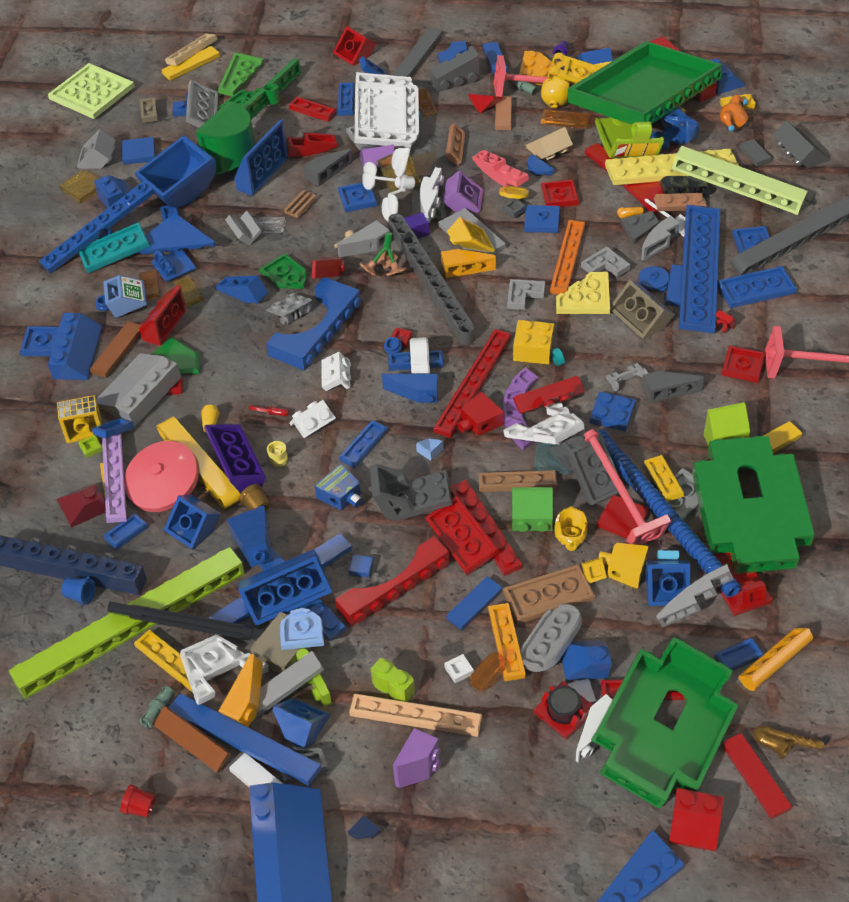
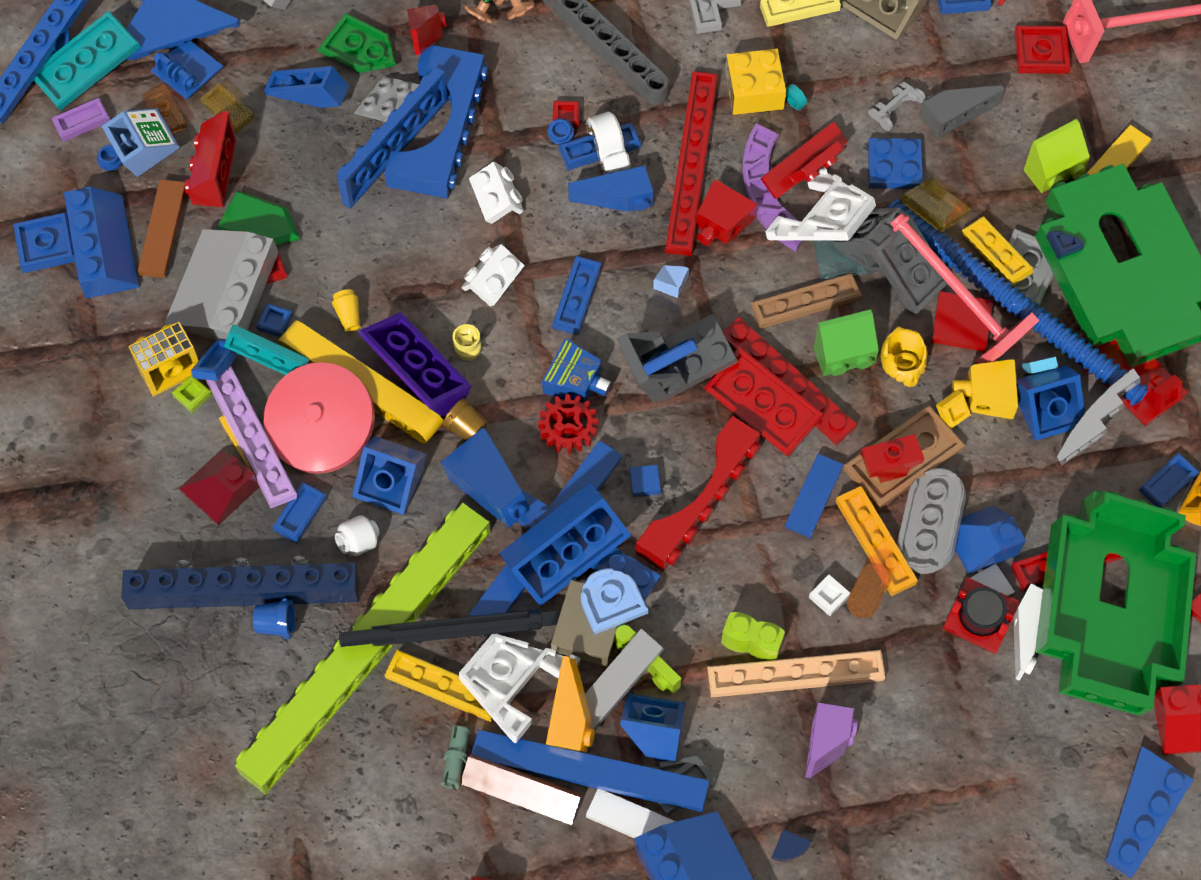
camera: 20 degrees left, 15 degrees up
red piece [249,405,289,416] -> none
none -> medium lavender tile [51,98,110,142]
none -> teal tile [224,324,309,375]
none -> blue tile [256,303,293,337]
none -> white head [335,515,380,557]
none -> blue plate [337,67,448,209]
none -> red gear [538,394,599,454]
none -> blue tile [643,336,698,375]
none -> red brick [860,434,925,483]
none -> clear yellow tile [900,178,971,232]
none -> dark blue tile [1046,231,1085,260]

